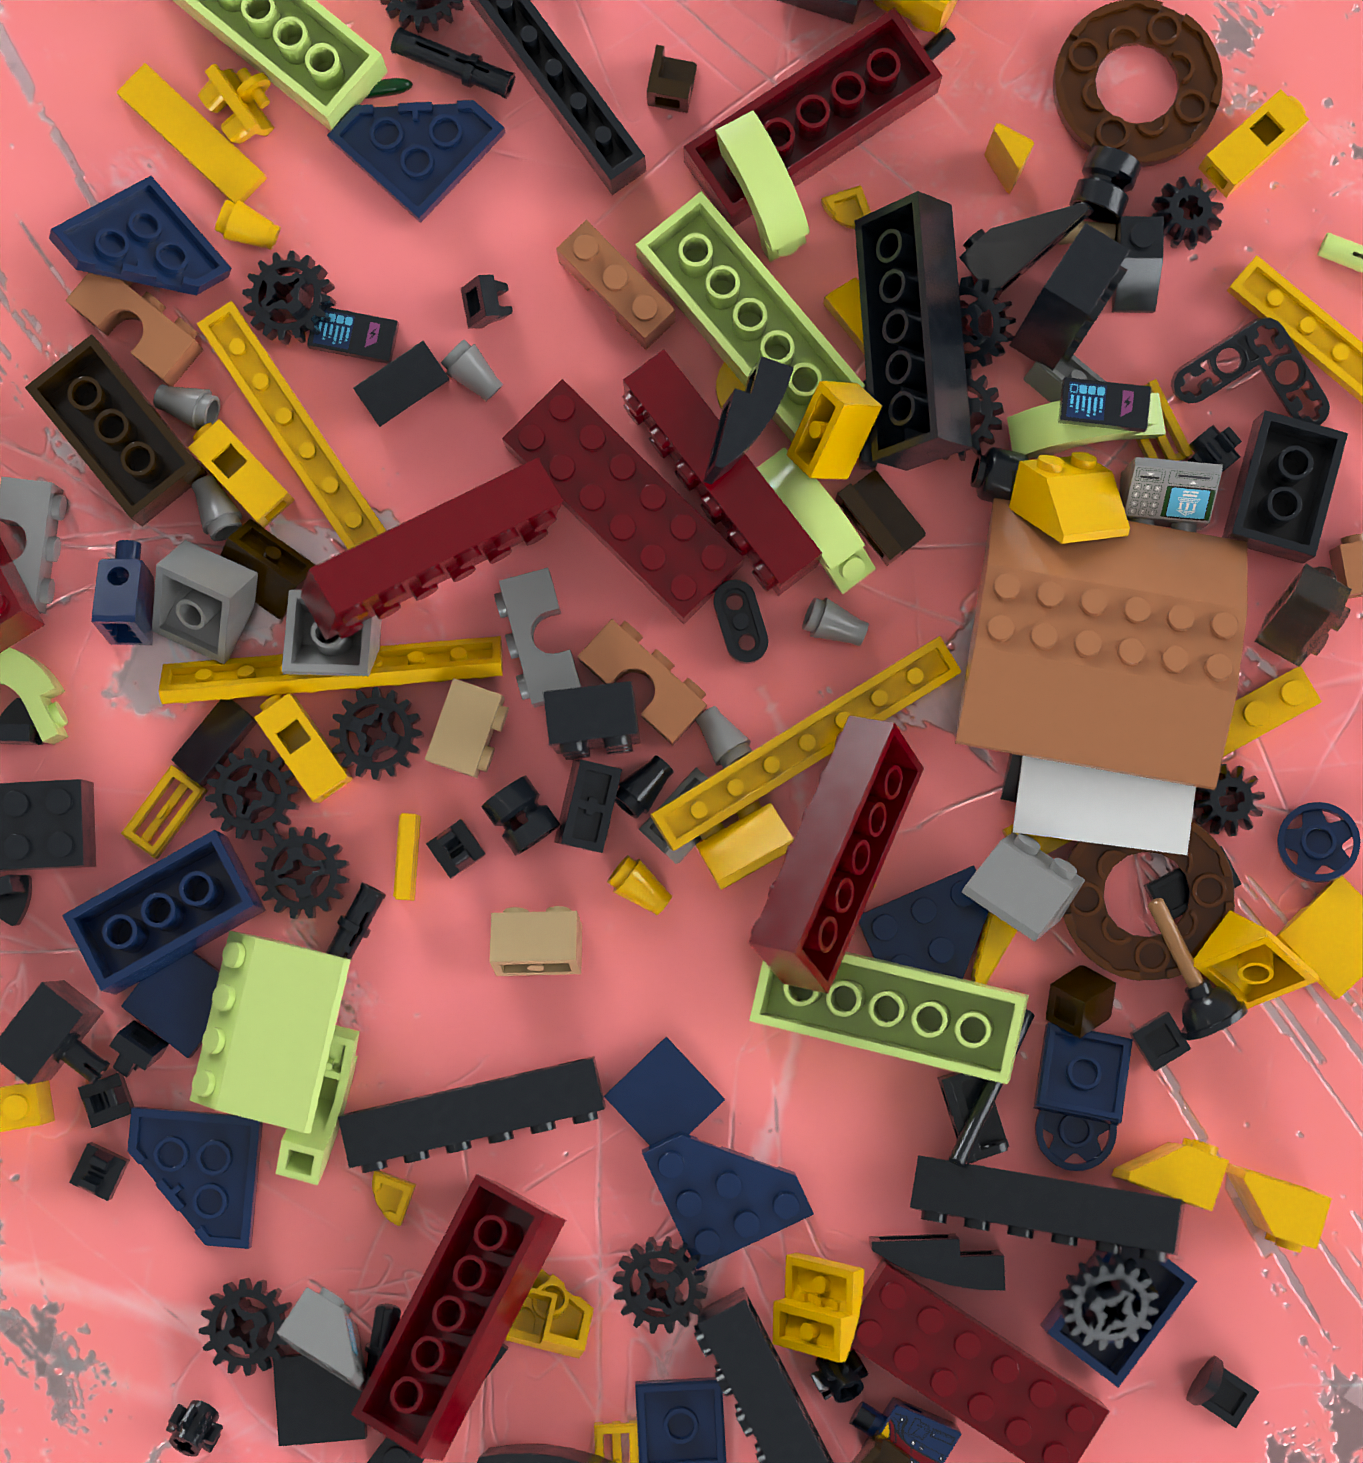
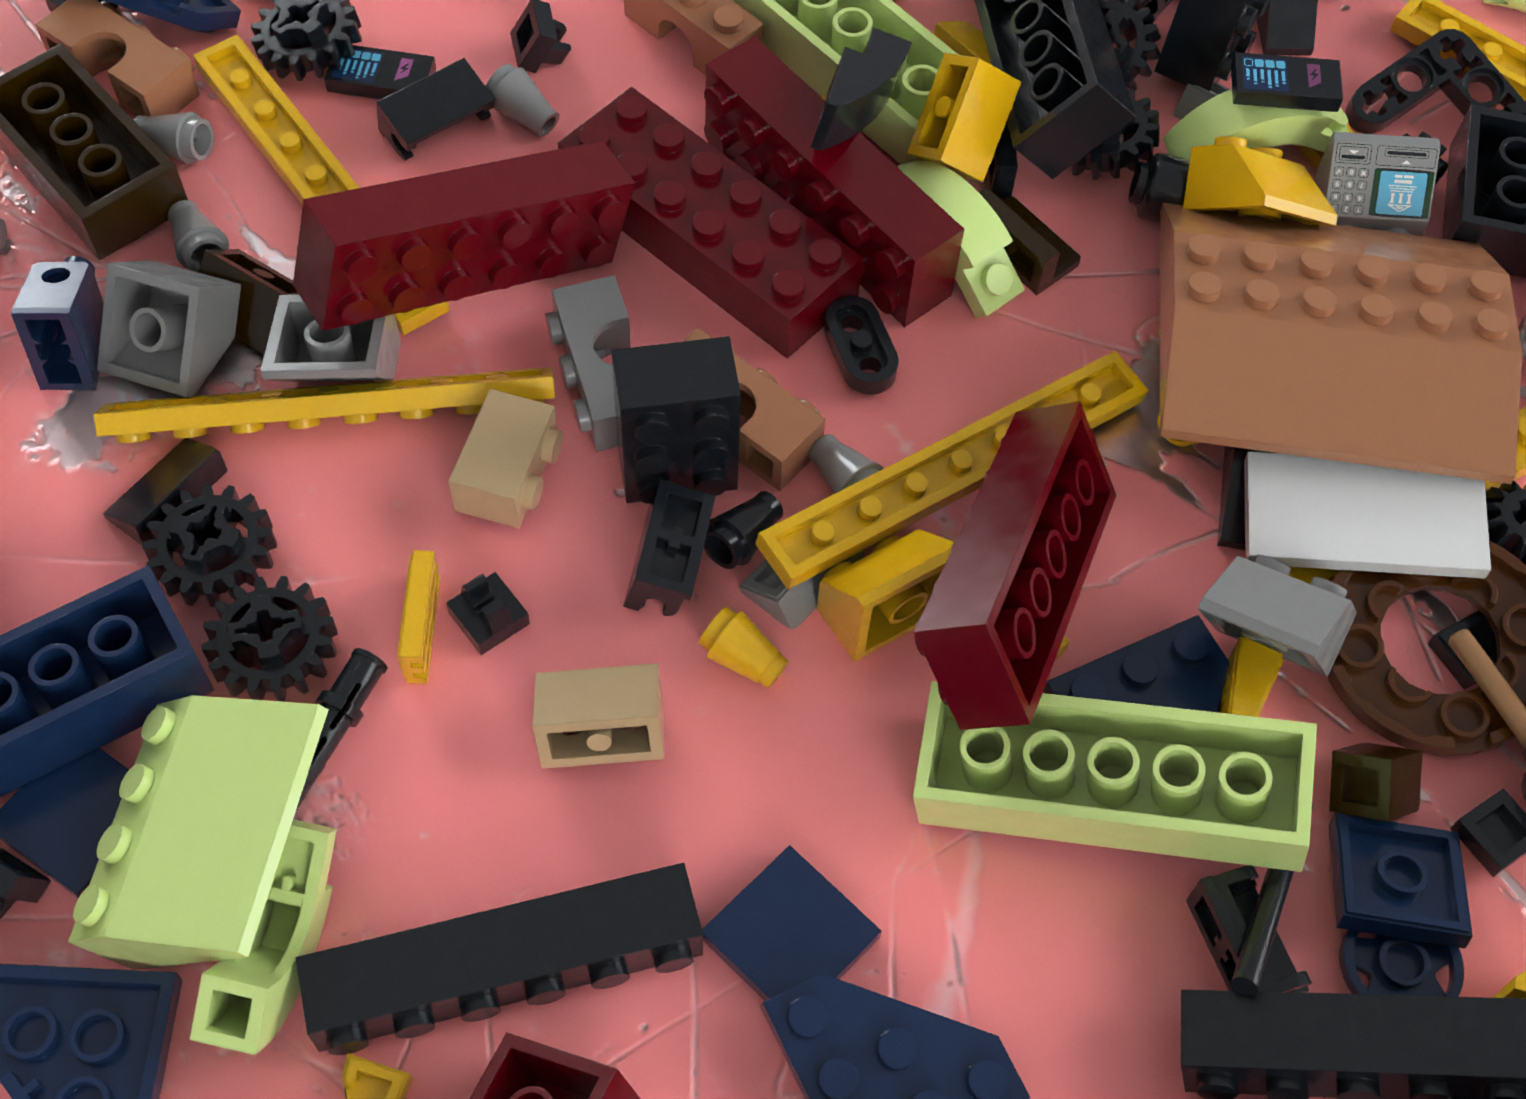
camera: 10 degrees left, 25 degrees down
yellow tile [121,765,208,859] -> none
yellow brick [188,419,295,528] -> none
yellow brick [254,693,353,804] -> none
black gear [329,687,424,781] -> none
black wheel [481,775,561,856] -> none
light grey cone [802,597,869,646] -> none

